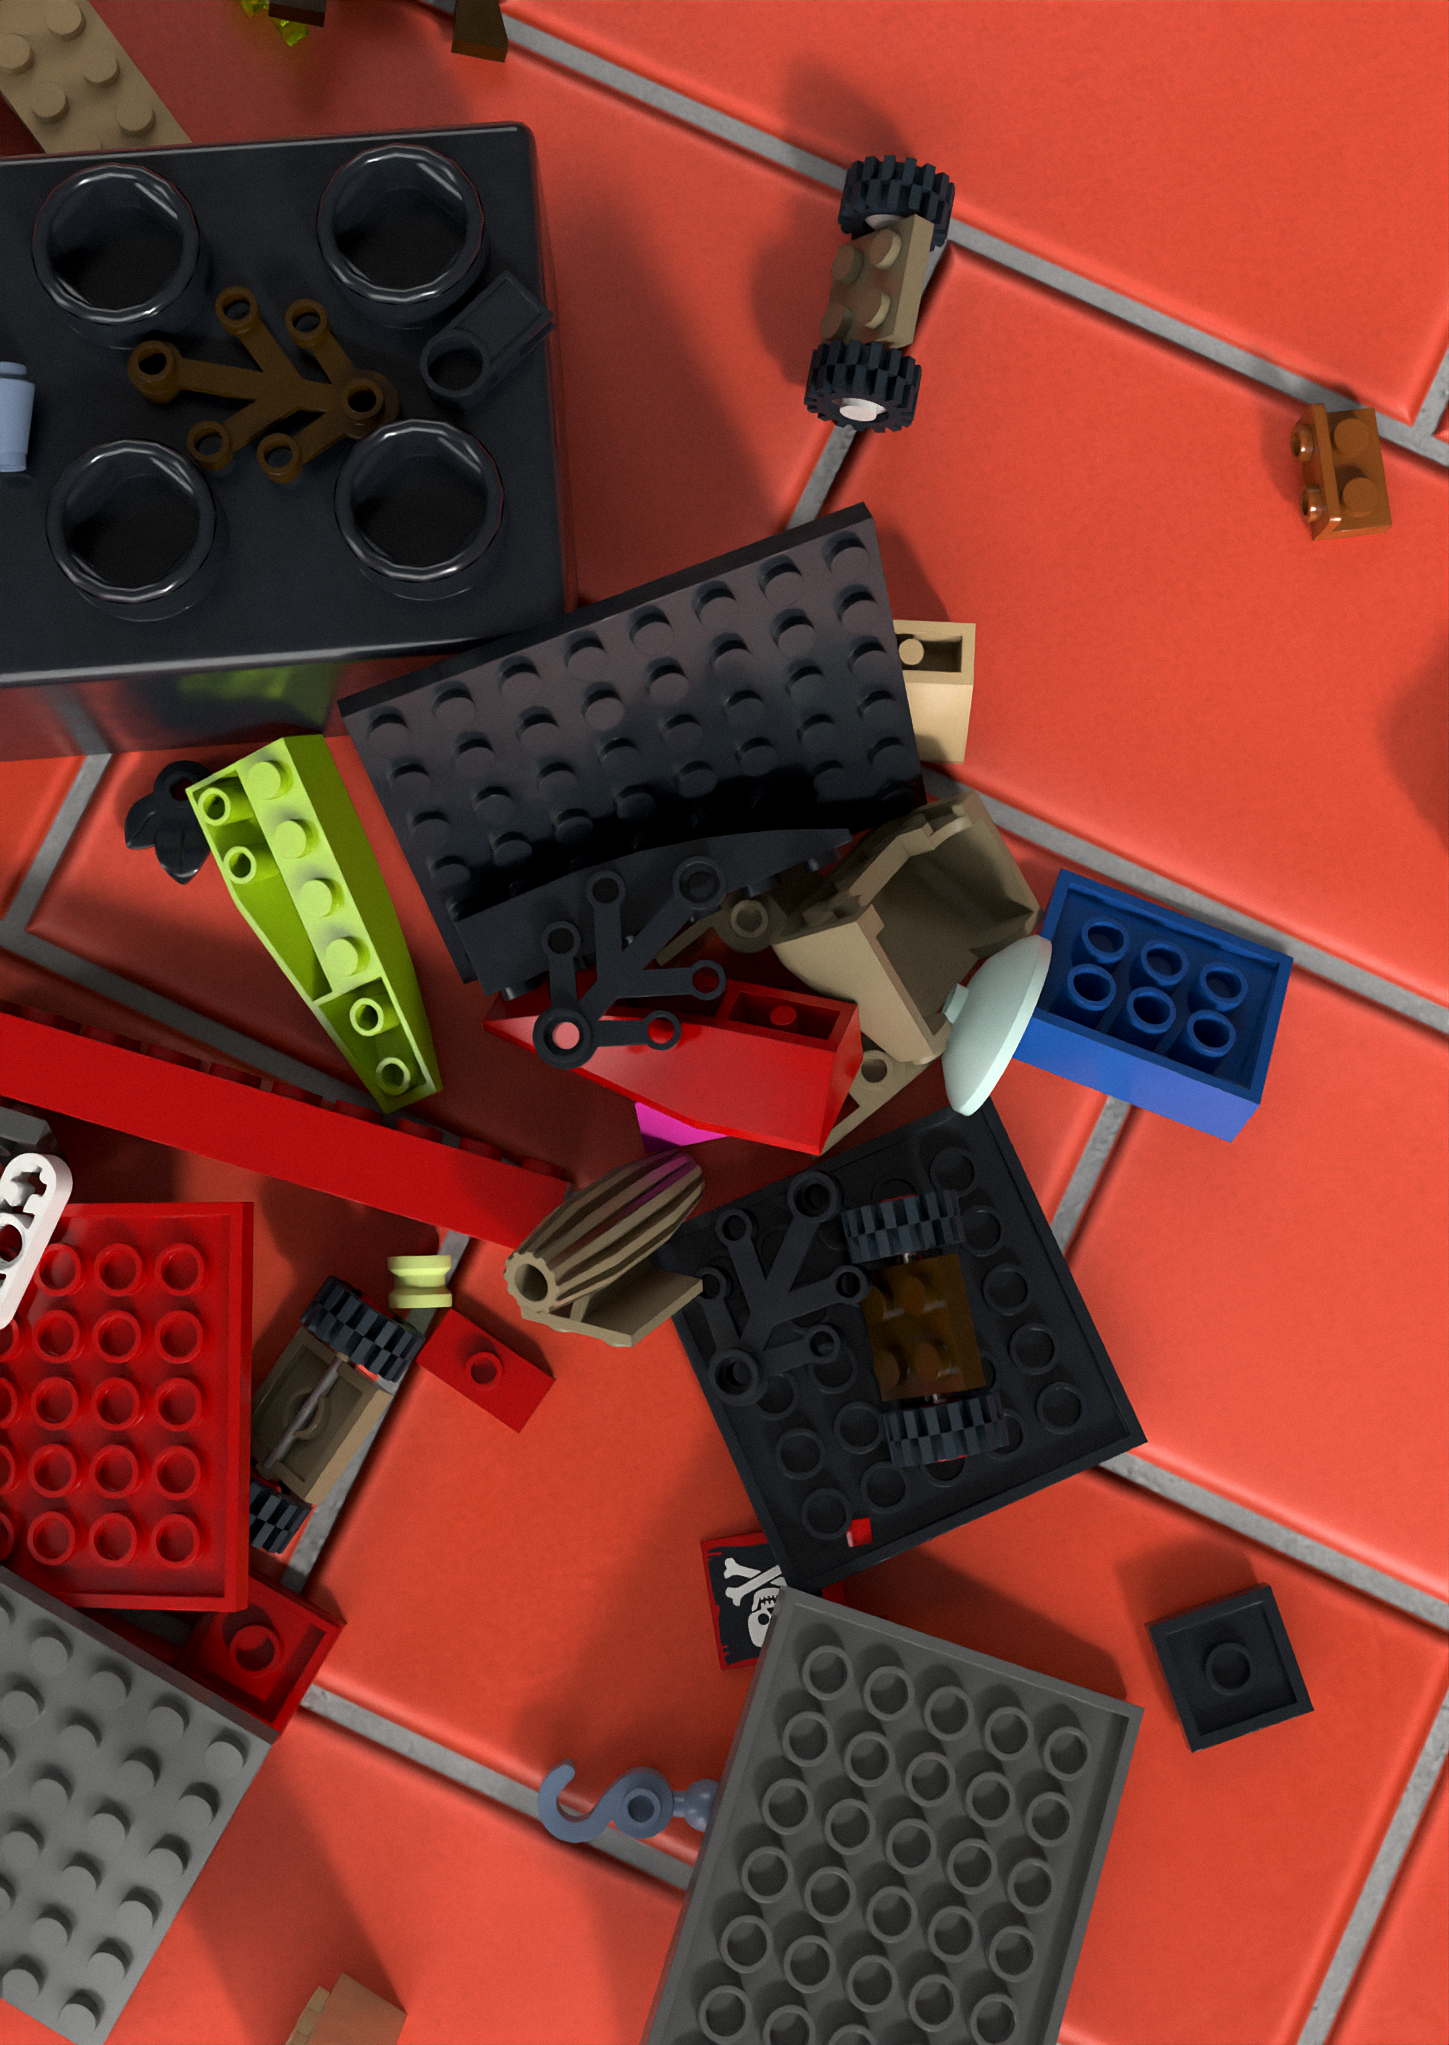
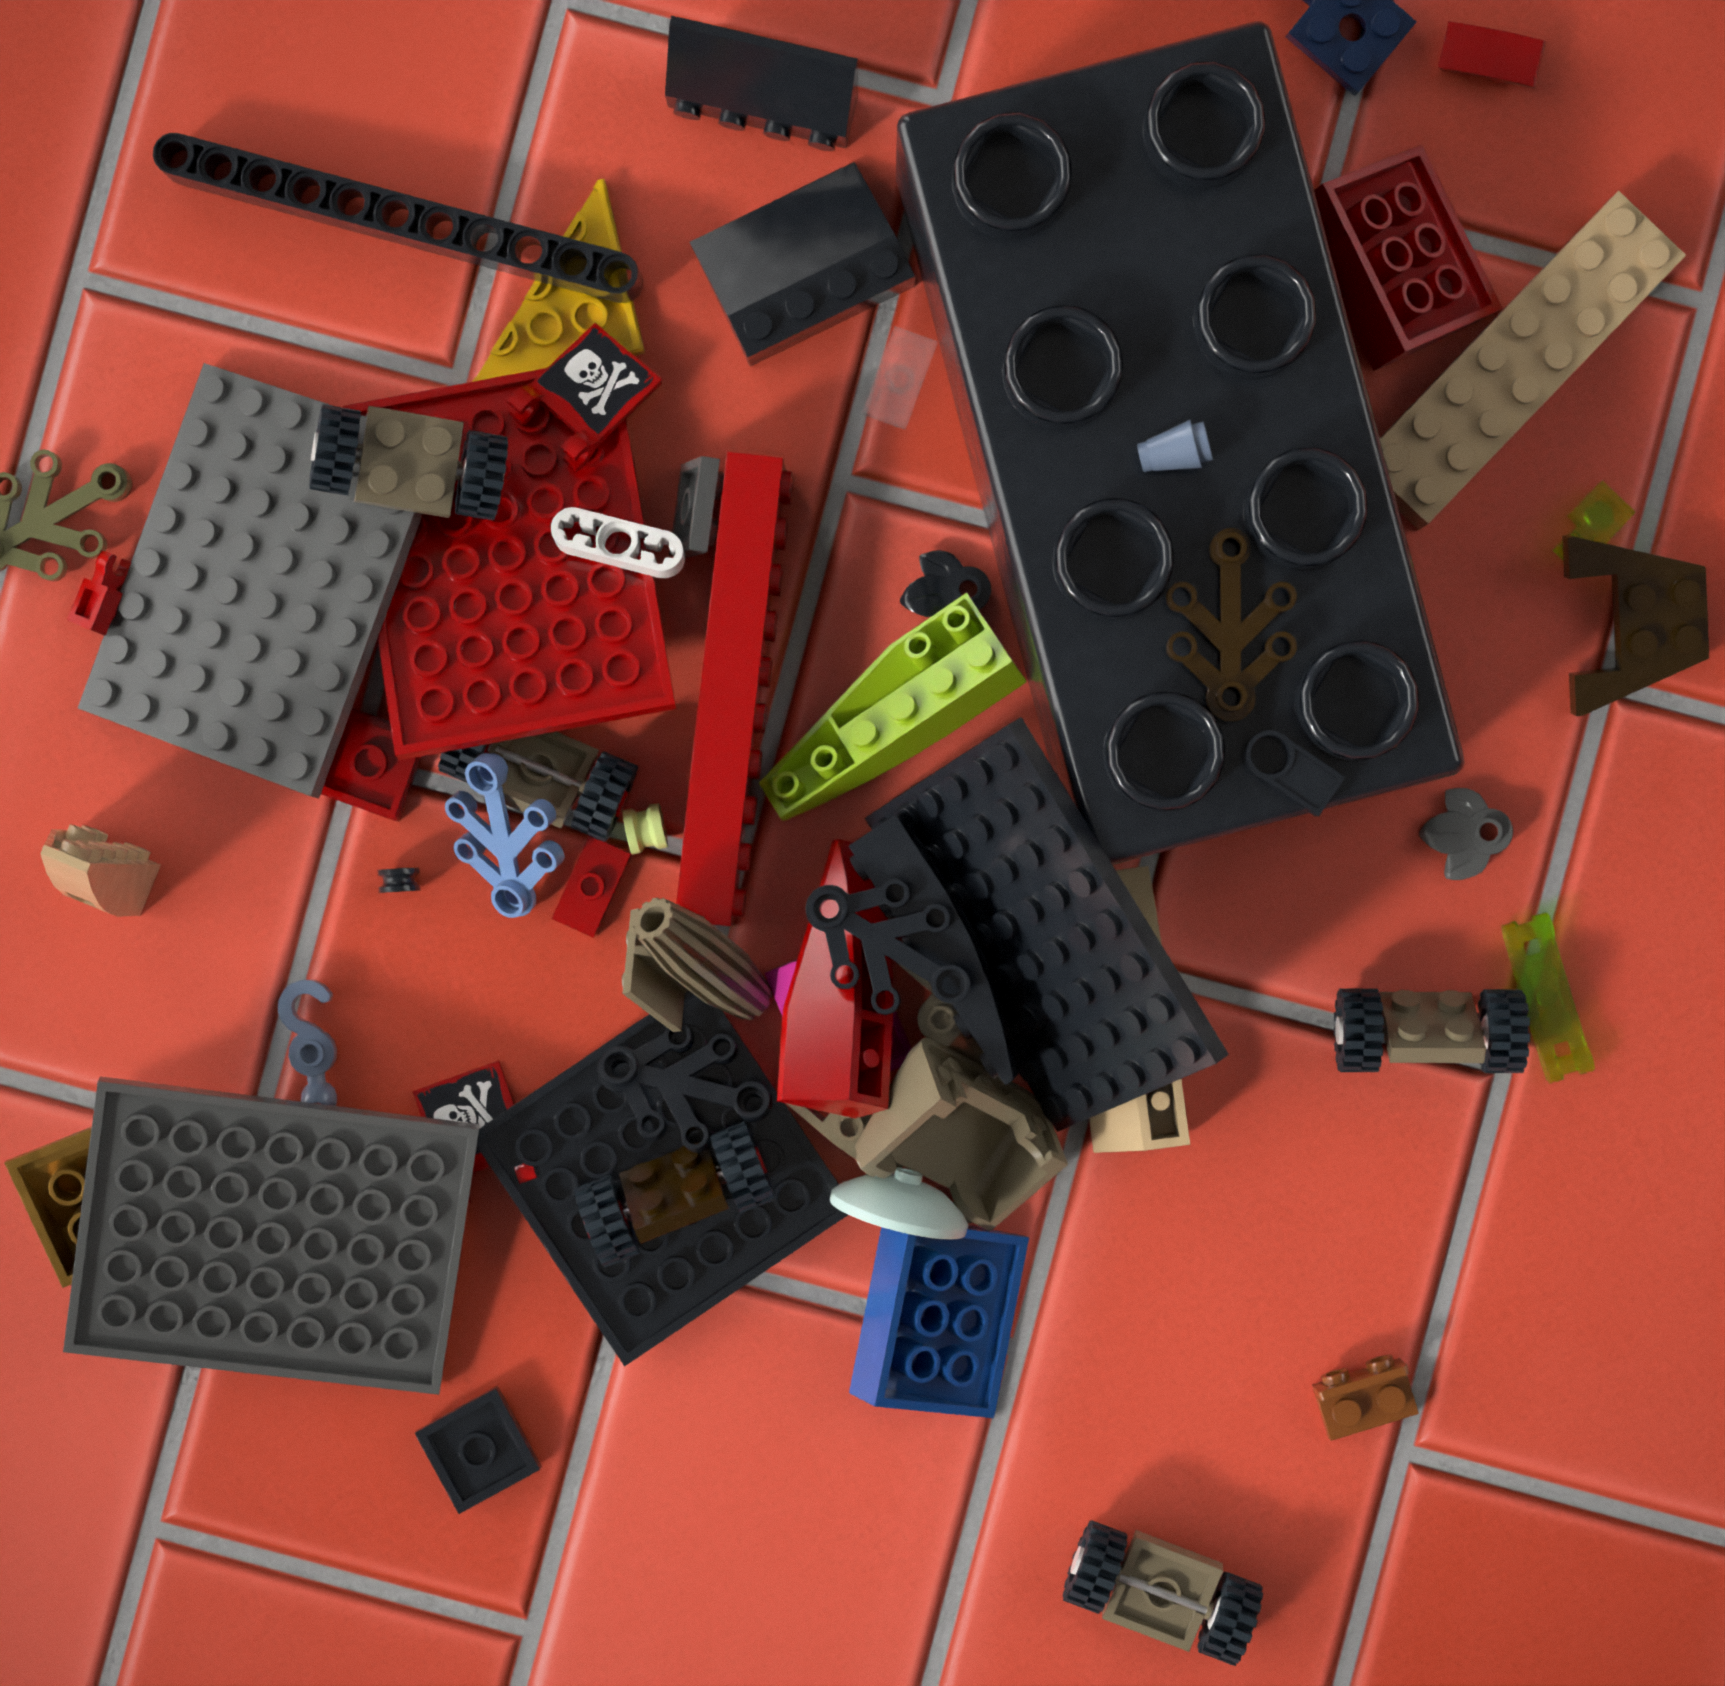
camera: 85 degrees right, 5 degrees up
none -> black bush [377,867,421,893]
none -> medium blue plant [445,753,565,918]
none -> dark grey plate [1419,788,1513,880]
none -> clear neon green plate [1501,912,1595,1084]

